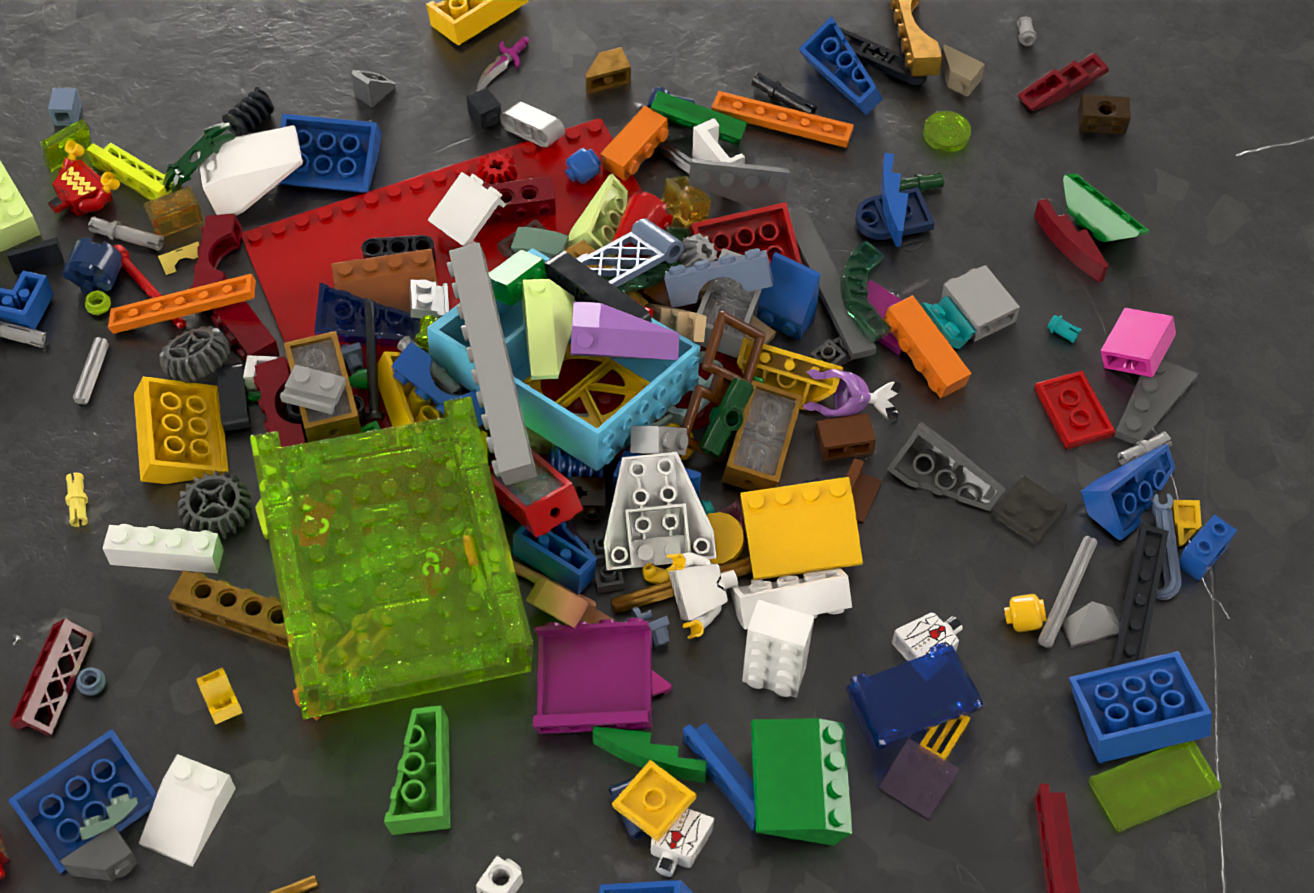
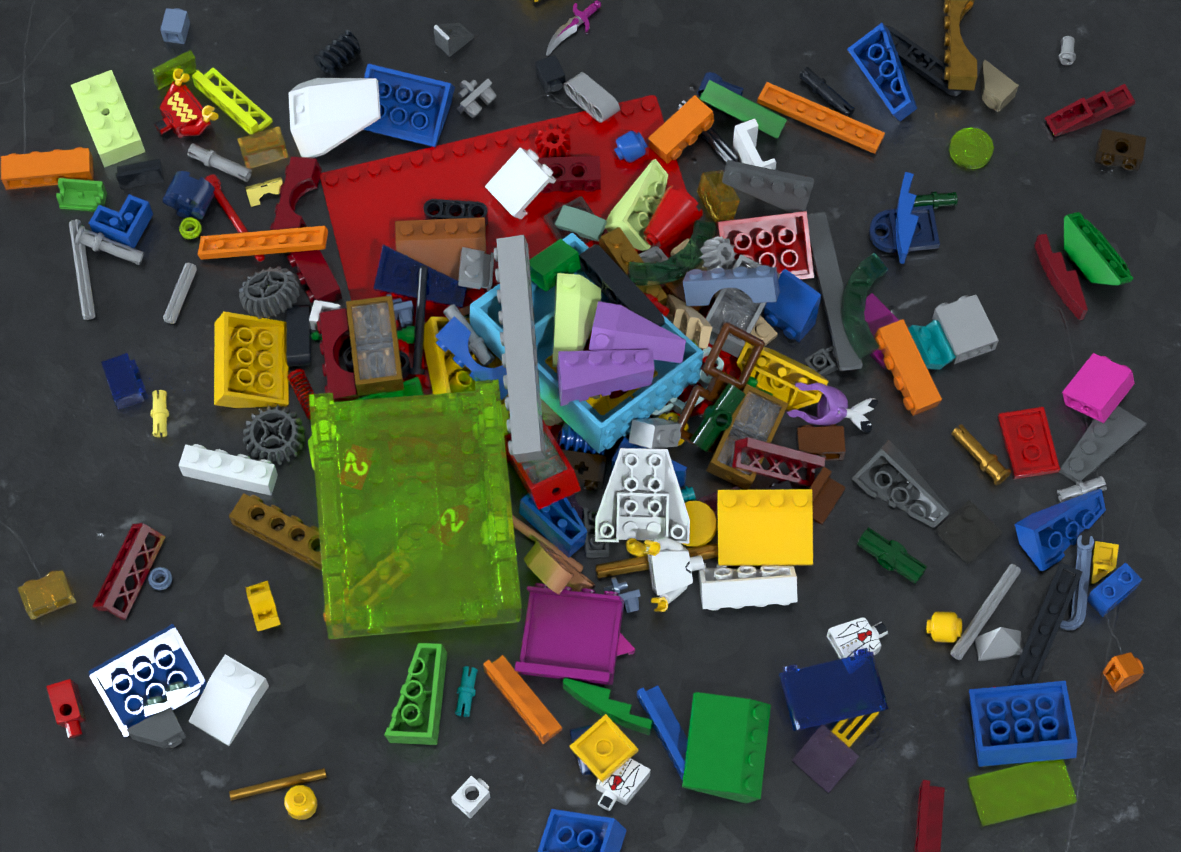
camera: 10 degrees right, 10 degrees up
dark green piece [163,123,236,193] -> none
light grey plate [280,365,347,414] -> none
clear neon green bush [414,315,439,350] -> none
yellow piece [462,529,479,572] -> none
sand blue piece [576,219,684,287] -> none
pearl gold slope [585,47,631,94] -> none
white brick [742,600,814,698] -> none
teal pin [1047,315,1082,343] -> none
none -> clear blue brick [101,353,146,410]
none -> red piece [287,369,323,419]
none -> teal pin [455,666,478,717]
none -> light grey hips [457,79,496,118]
none -> orange fence [483,655,562,744]
none -> medium lavender wedge [556,350,655,406]
none -> dark red fence [732,438,825,487]
none -> dark green piece [857,527,927,584]
none -> pearl gold pin [951,424,1011,485]
none -> orange slope [1102,652,1144,692]

